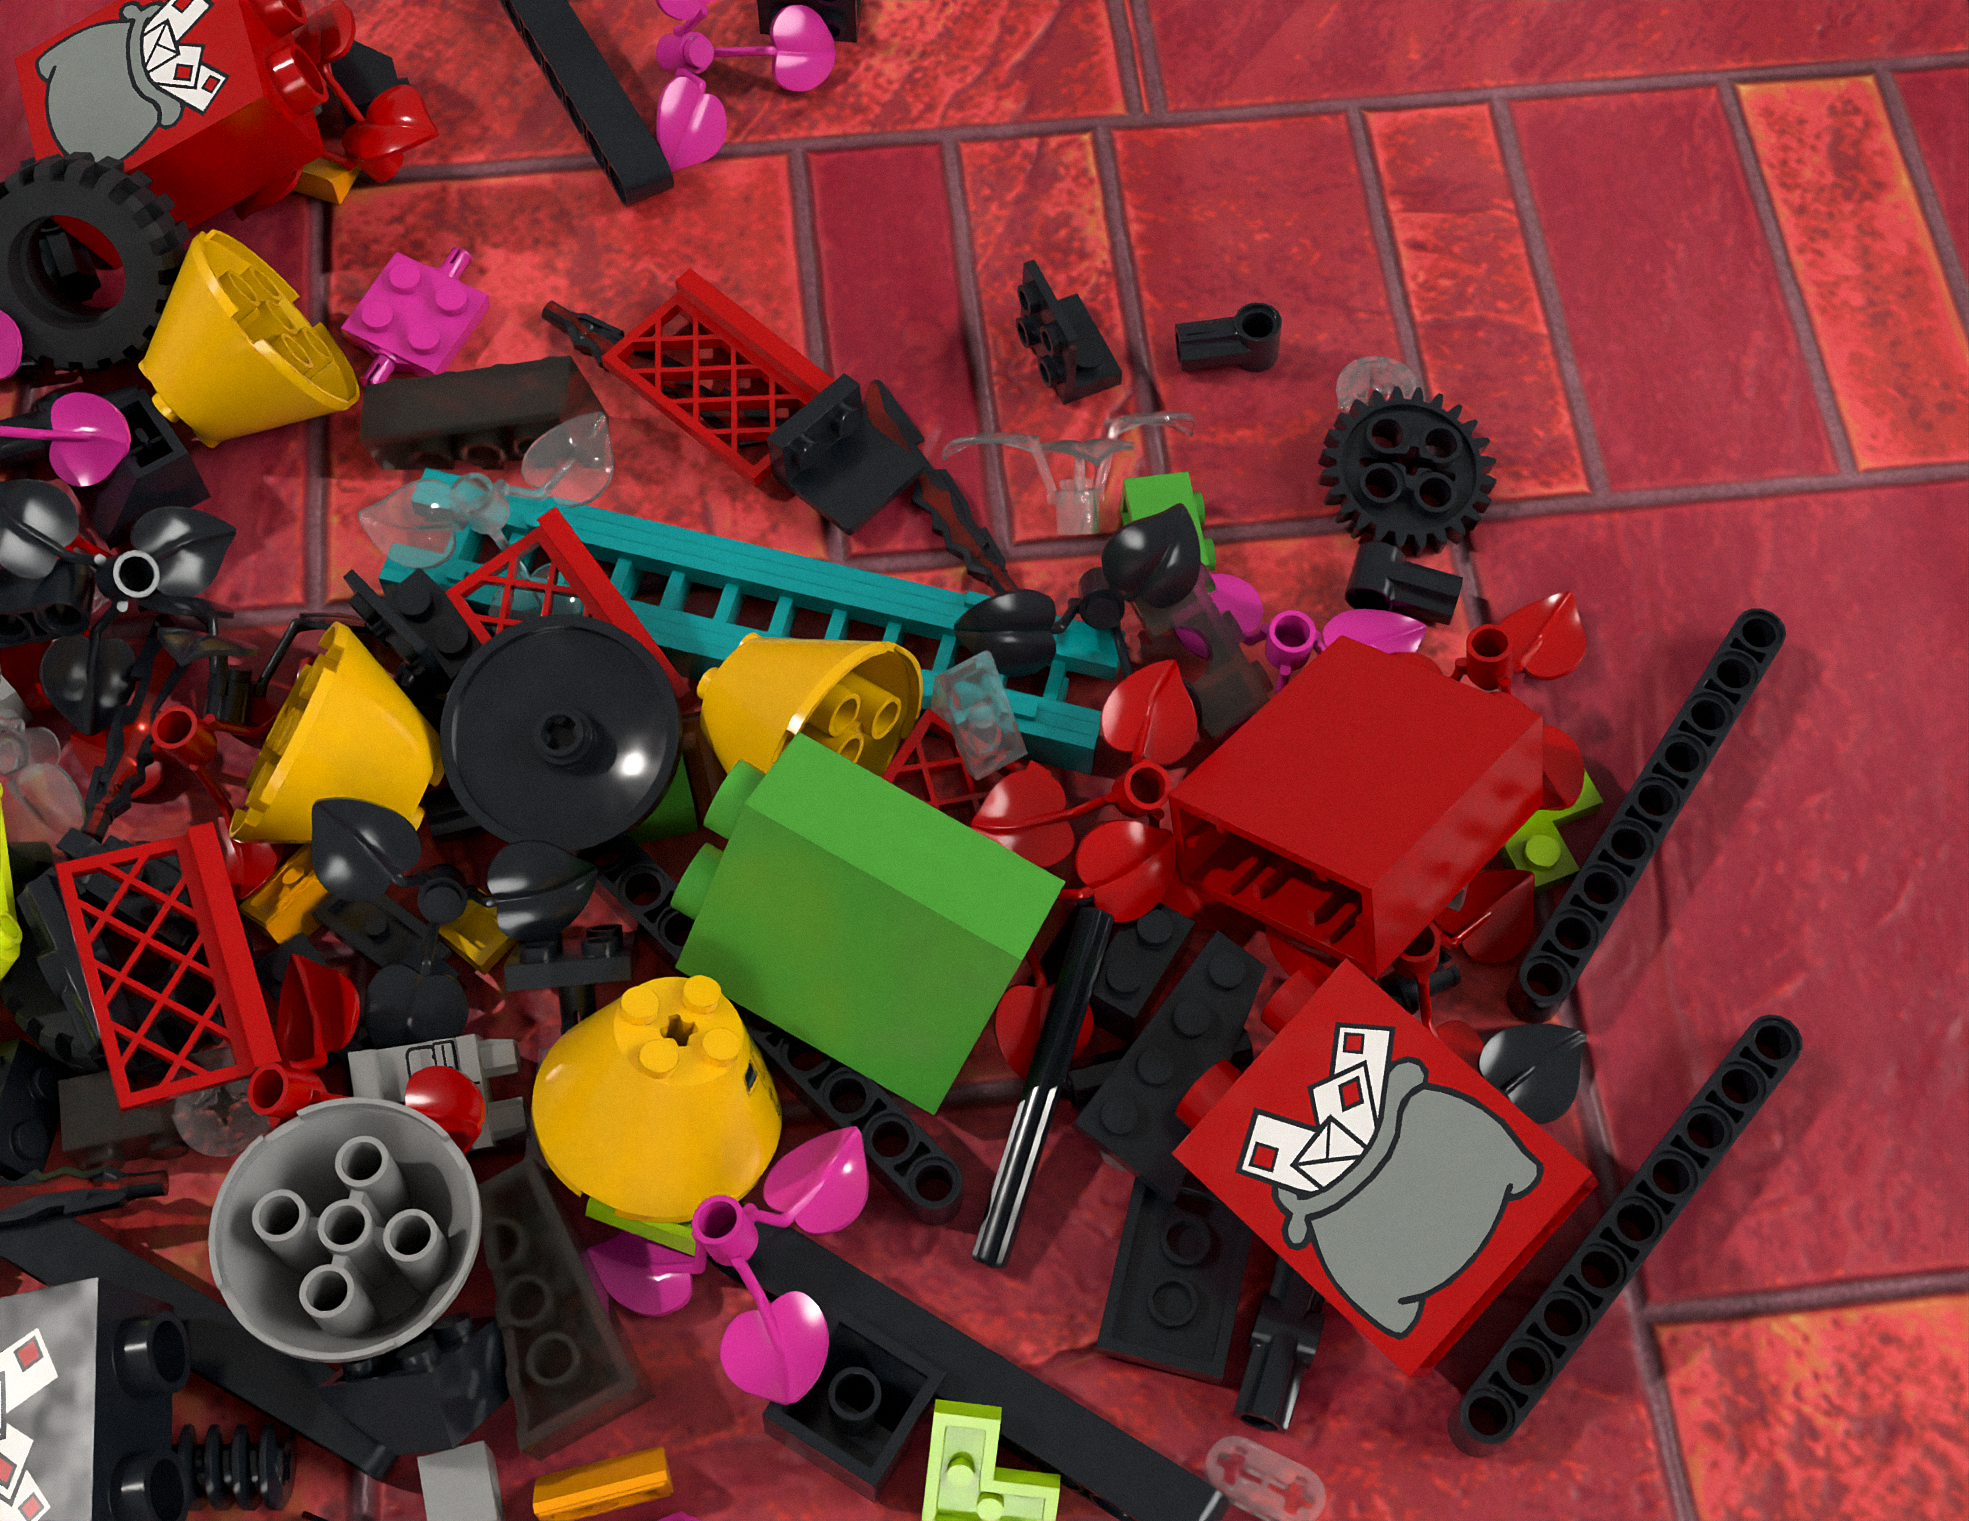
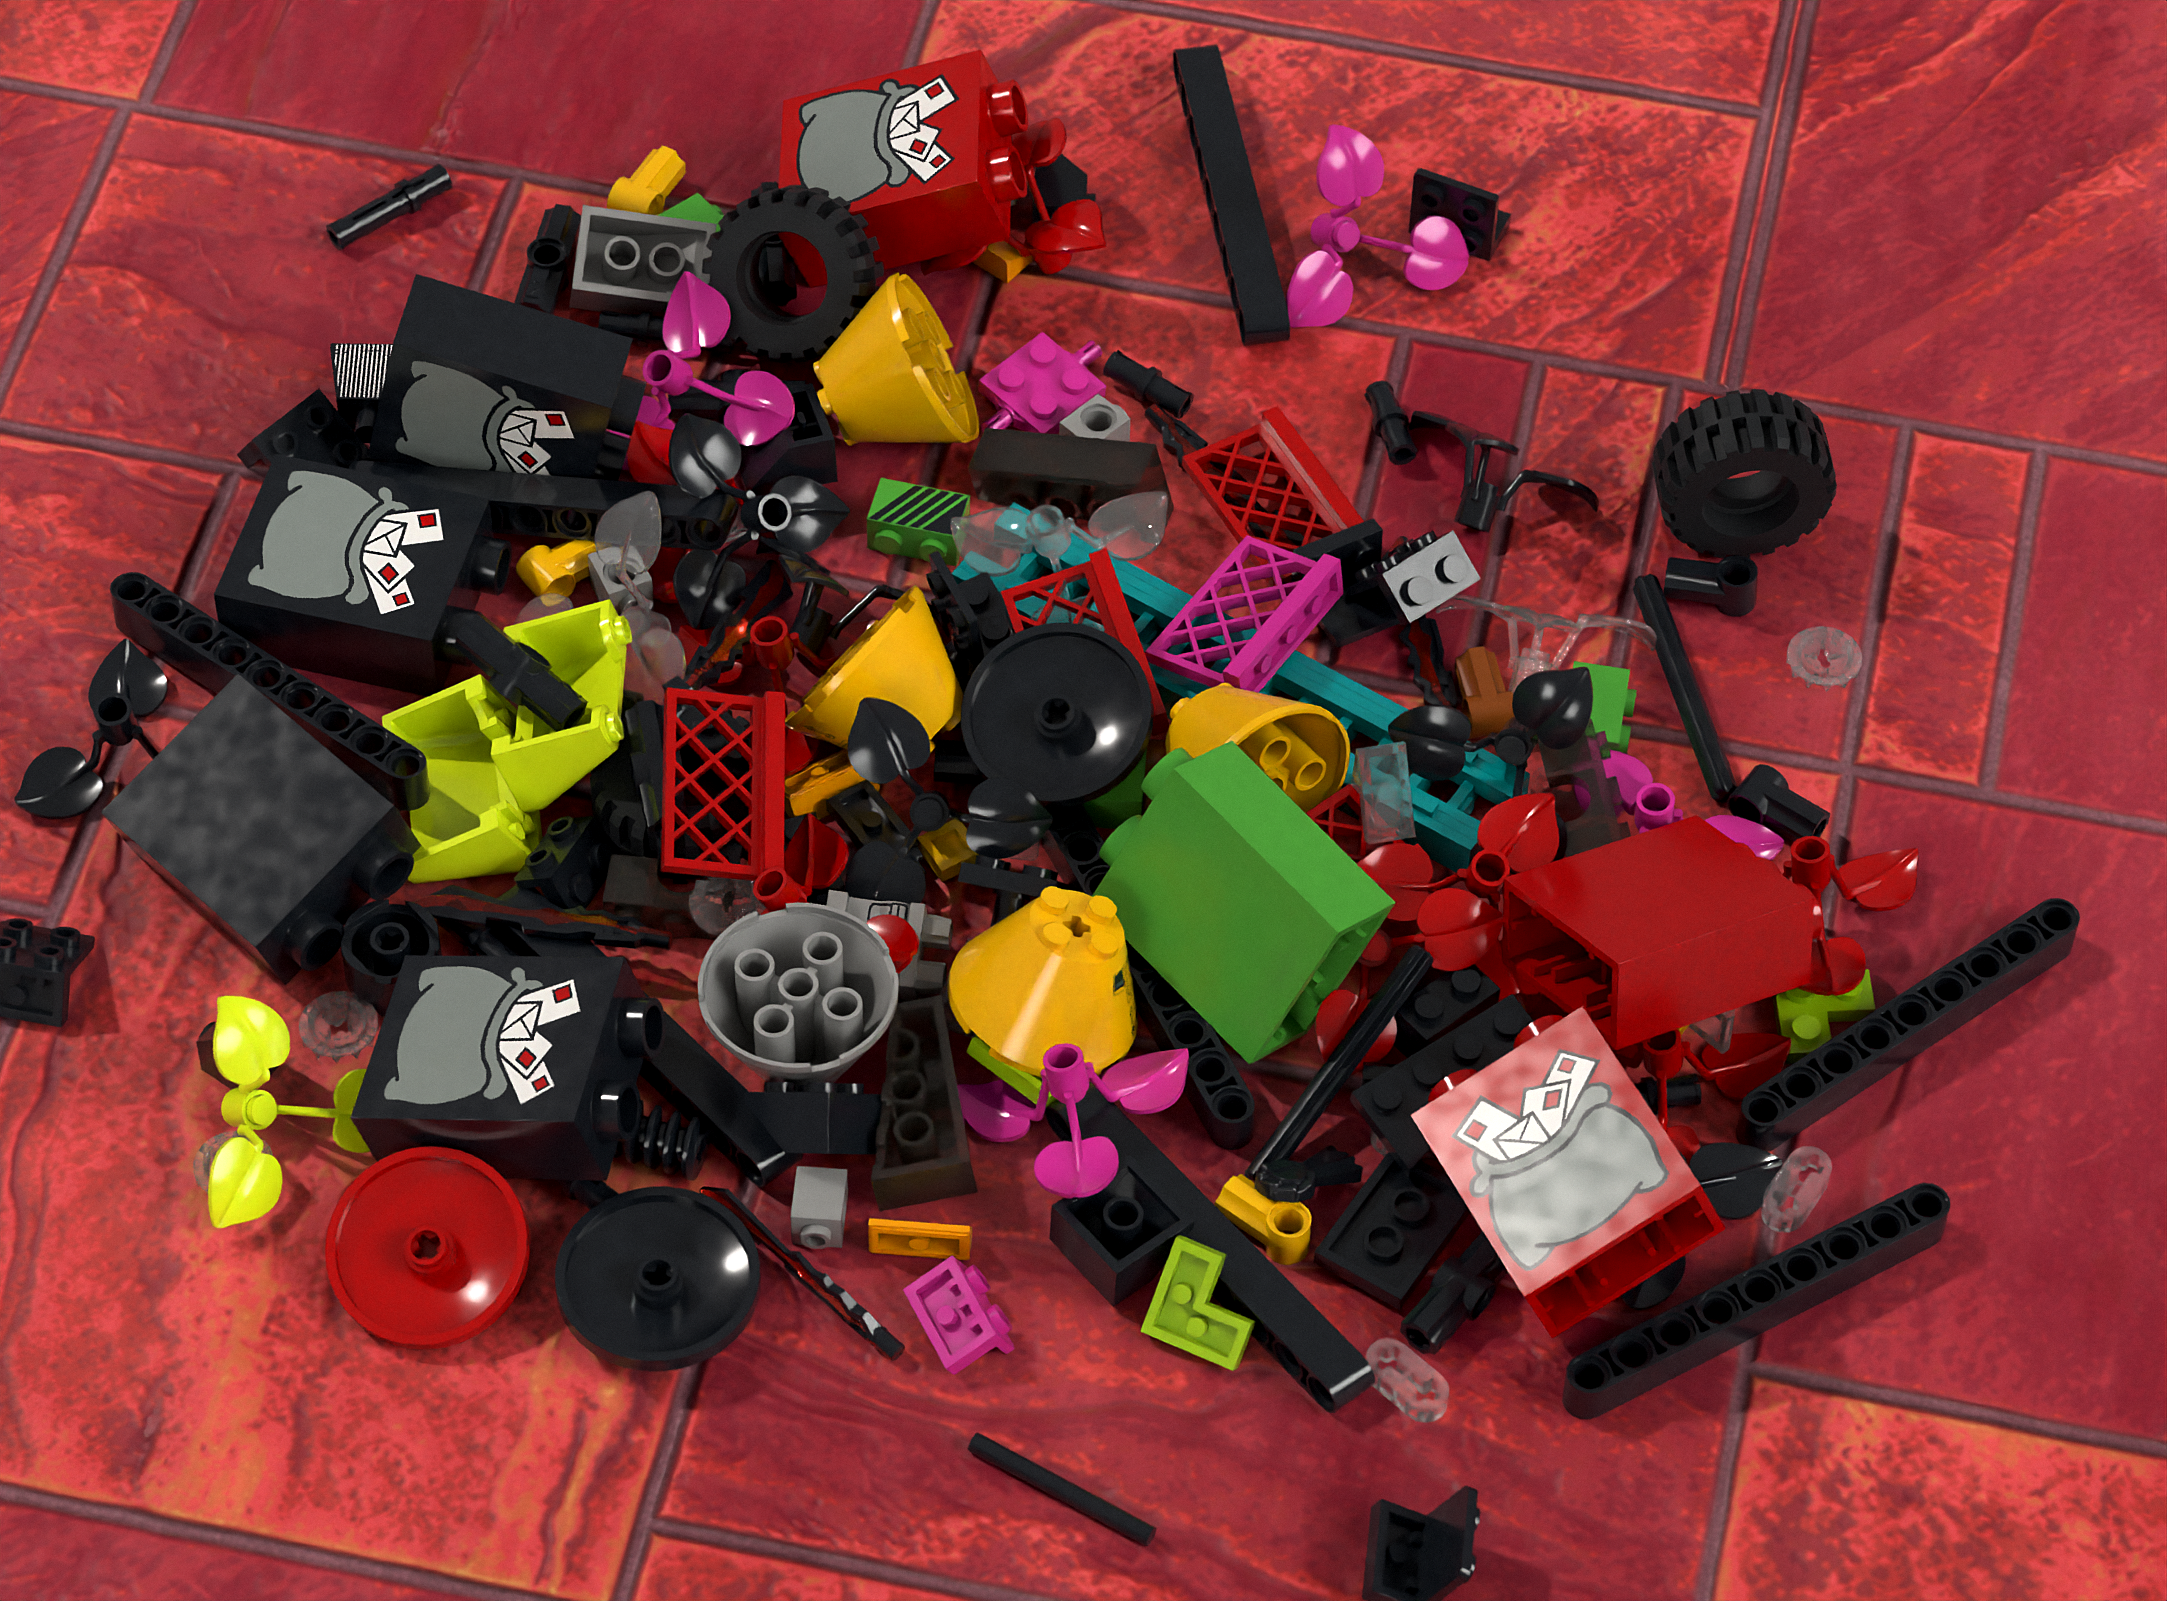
camera: 20 degrees right, 10 degrees down
black bracket [1016,260,1122,405] -> none
black gear [1318,386,1497,558] -> none
none -> bright green brick [867,478,970,566]
none -> light grey brick [1059,394,1131,477]
none -> black pin [1103,350,1194,419]
none -> dark pink fence [1145,535,1344,693]
none -> yellow piece [1214,1174,1312,1265]
none -> black piece [1254,1145,1363,1203]
none -> bracket [1345,530,1481,626]
none -> black pin [1364,380,1417,465]
none -> black plant [1408,411,1599,533]
none -> dark orange piece [1454,647,1515,739]
none -> black axle [1633,574,1738,802]
none -> black tyre [1652,389,1837,558]
none -> clear beam [1761,1146,1832,1232]

